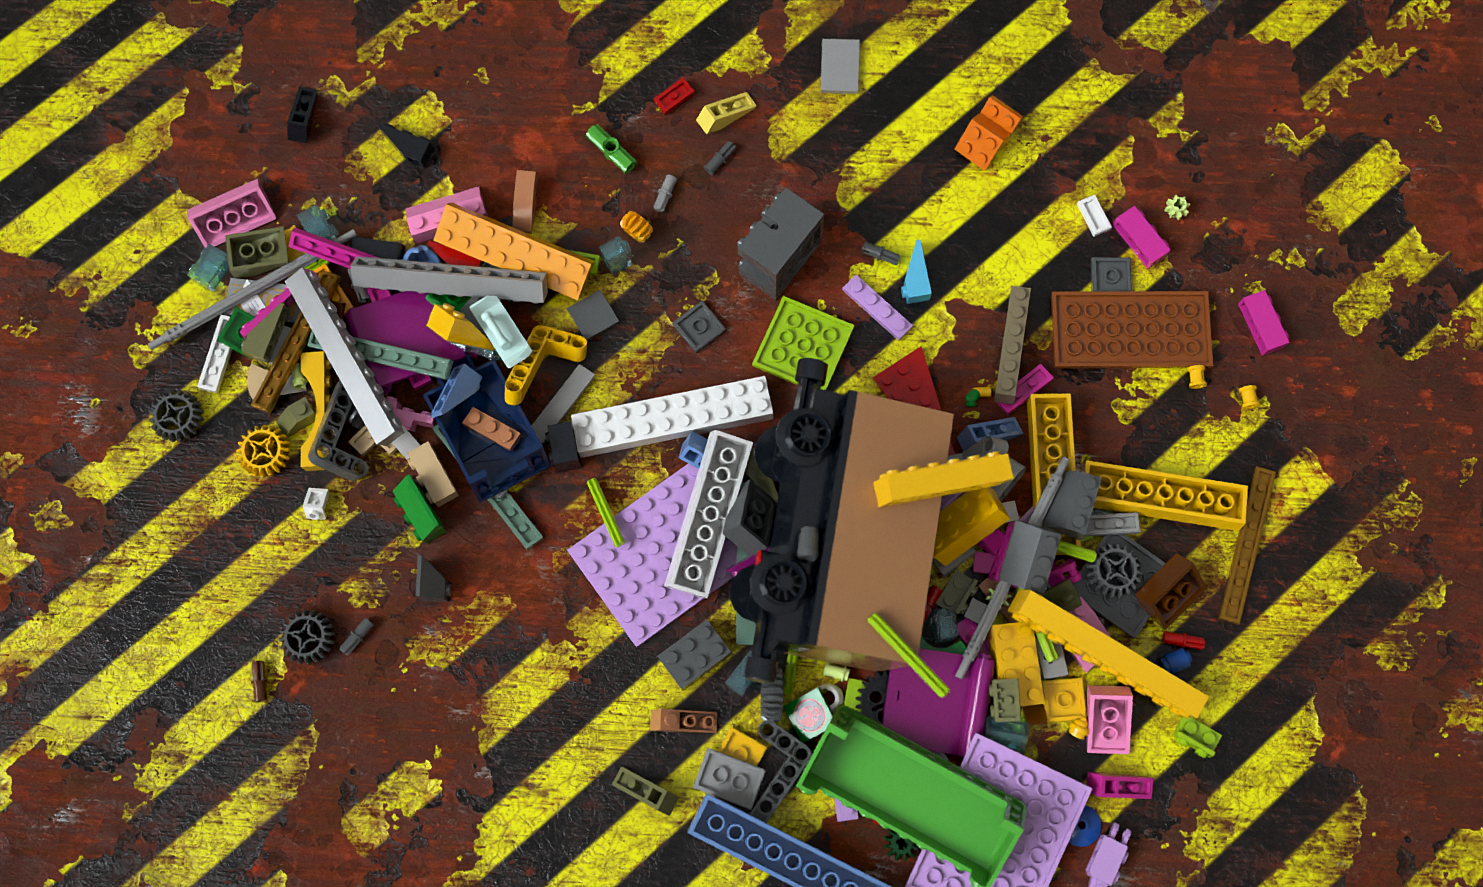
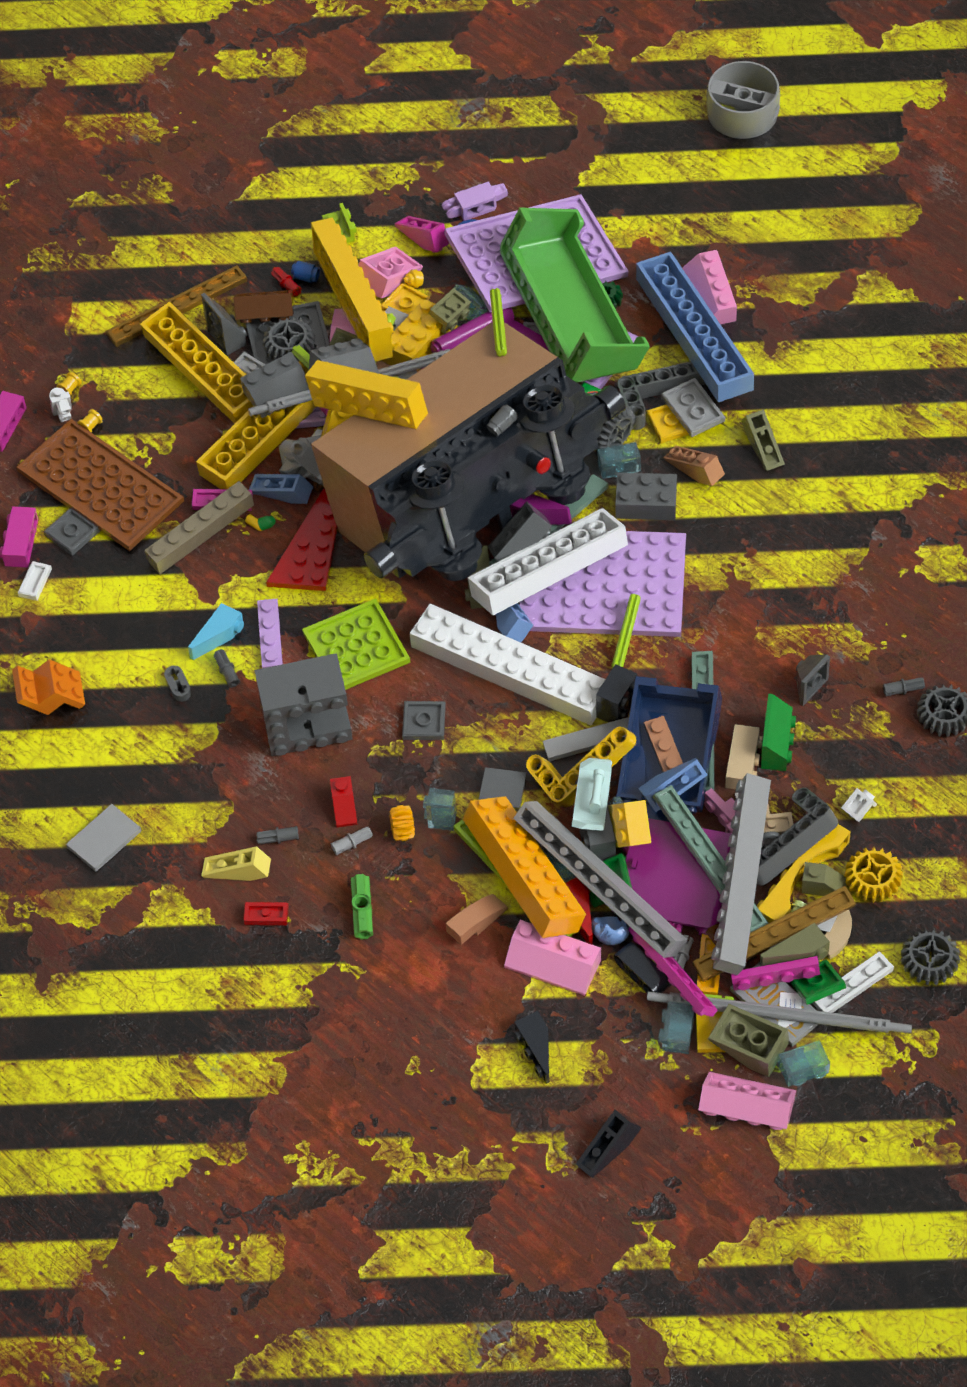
camera: 140 degrees left, 20 degrees down
none -> white hips [49,388,72,422]
none -> dark grey beam [164,665,191,702]
none -> dark grey slope [201,293,247,355]
none -> red slope [330,776,358,828]

